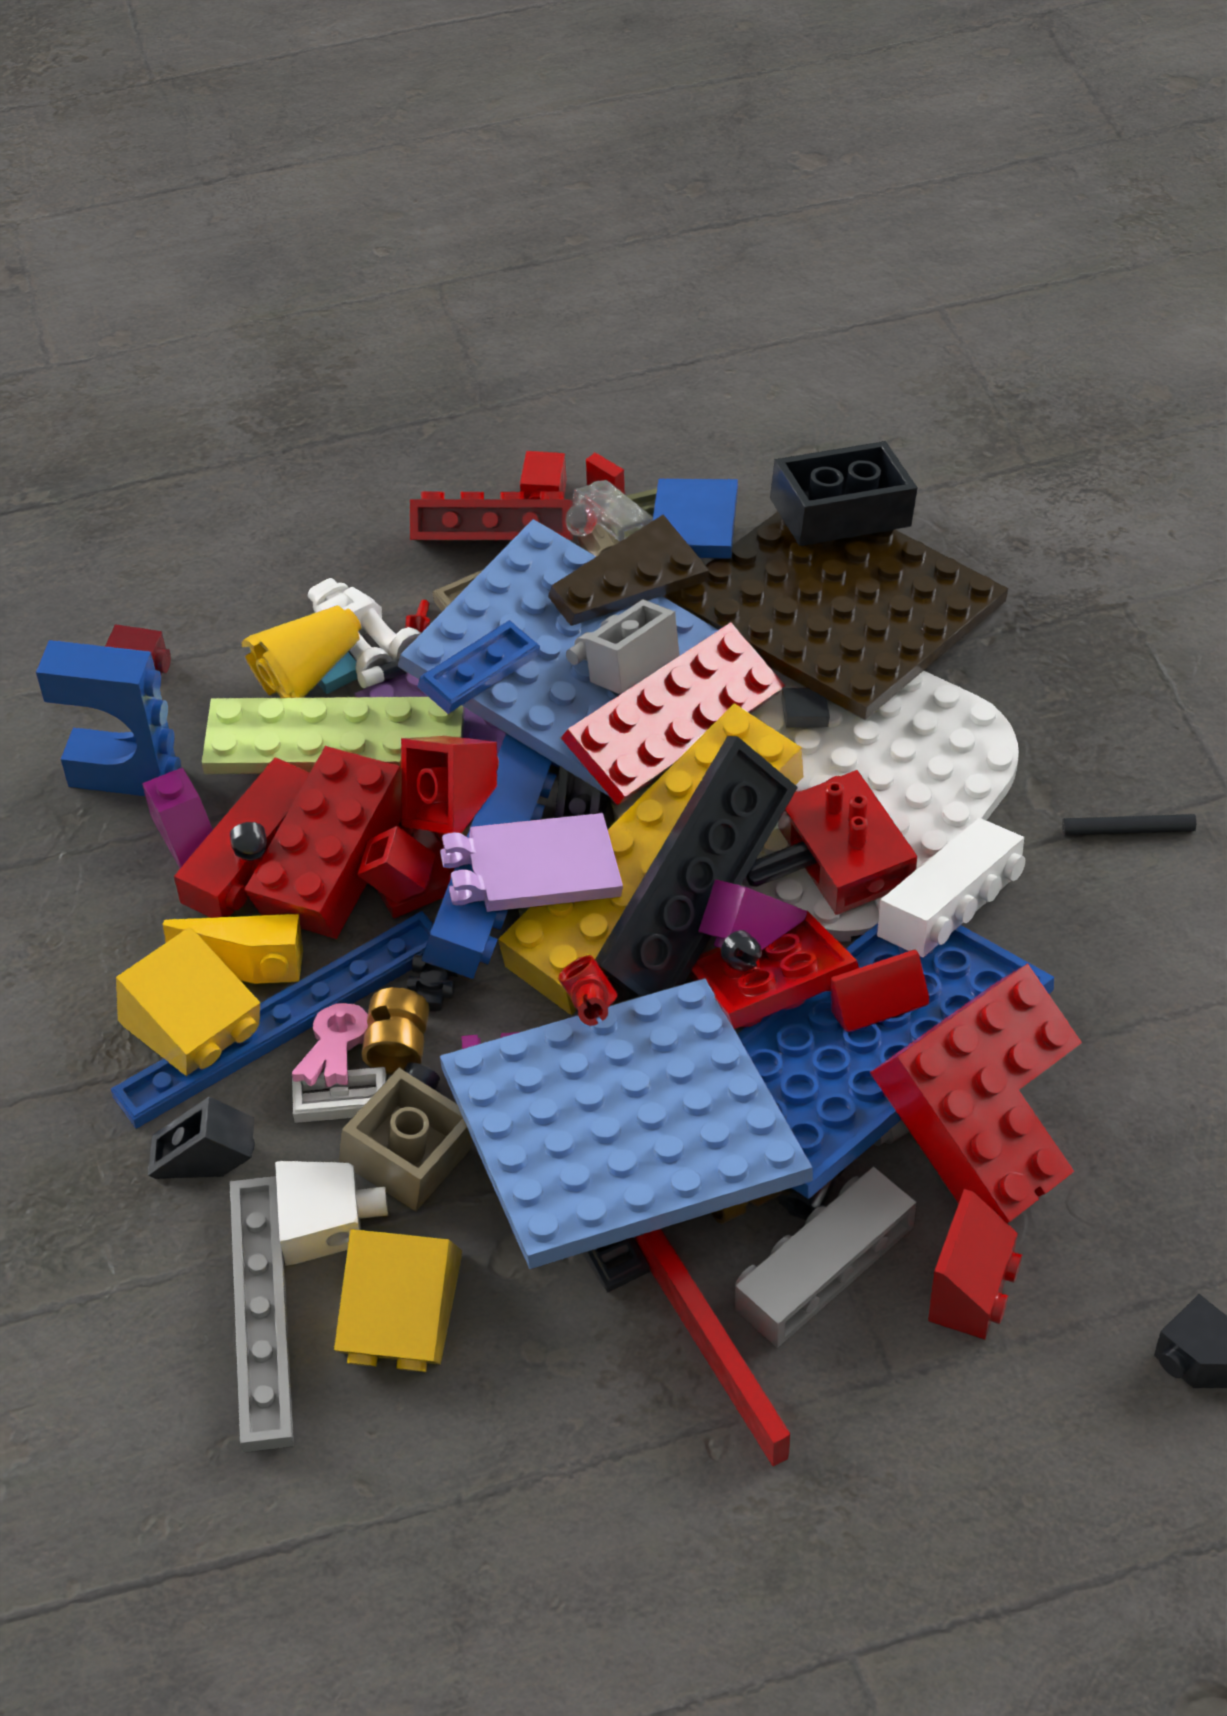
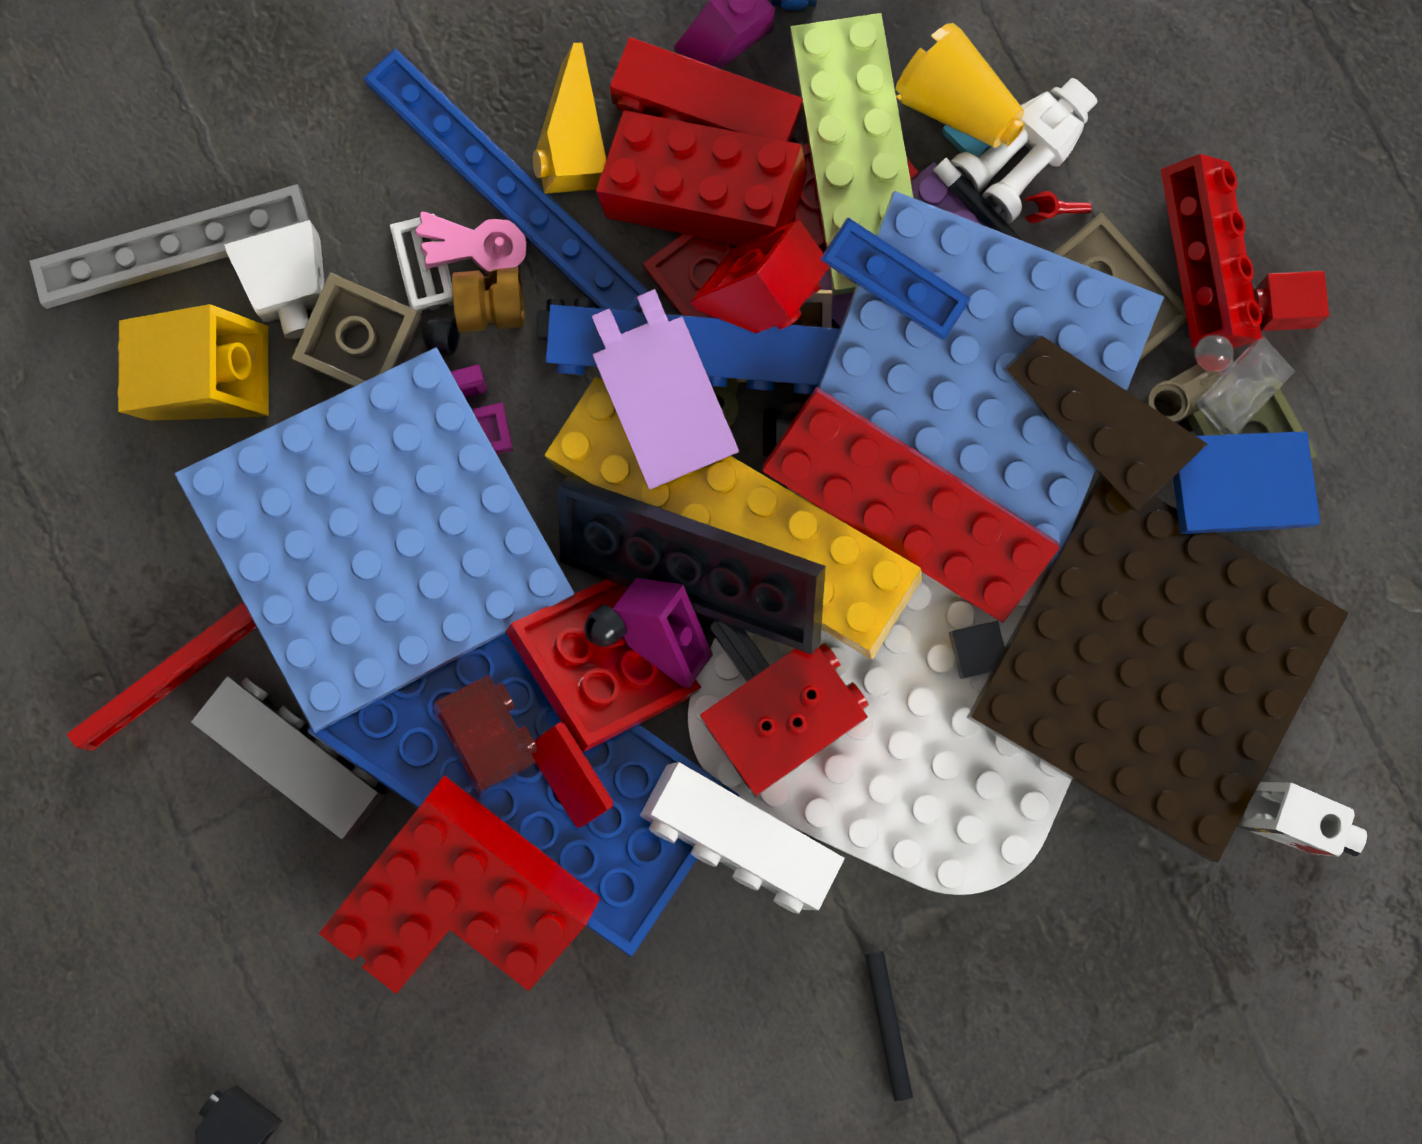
camera: 80 degrees right, 30 degrees up
yellow slope [116,927,260,1076] -> none
black slope [148,1096,255,1179] -> none
black hinge [229,822,267,861] -> none
red brick [357,826,436,903] -> none
red pin [558,955,618,1026] -> none
light grey brick [566,599,680,694] -> none
red tile [586,452,625,500] -> none
black brick [770,441,918,546] -> none
red slope [928,1189,1023,1340] -> none
none -> clear red brick [433,675,537,795]
none -> white torso [1238,782,1367,857]

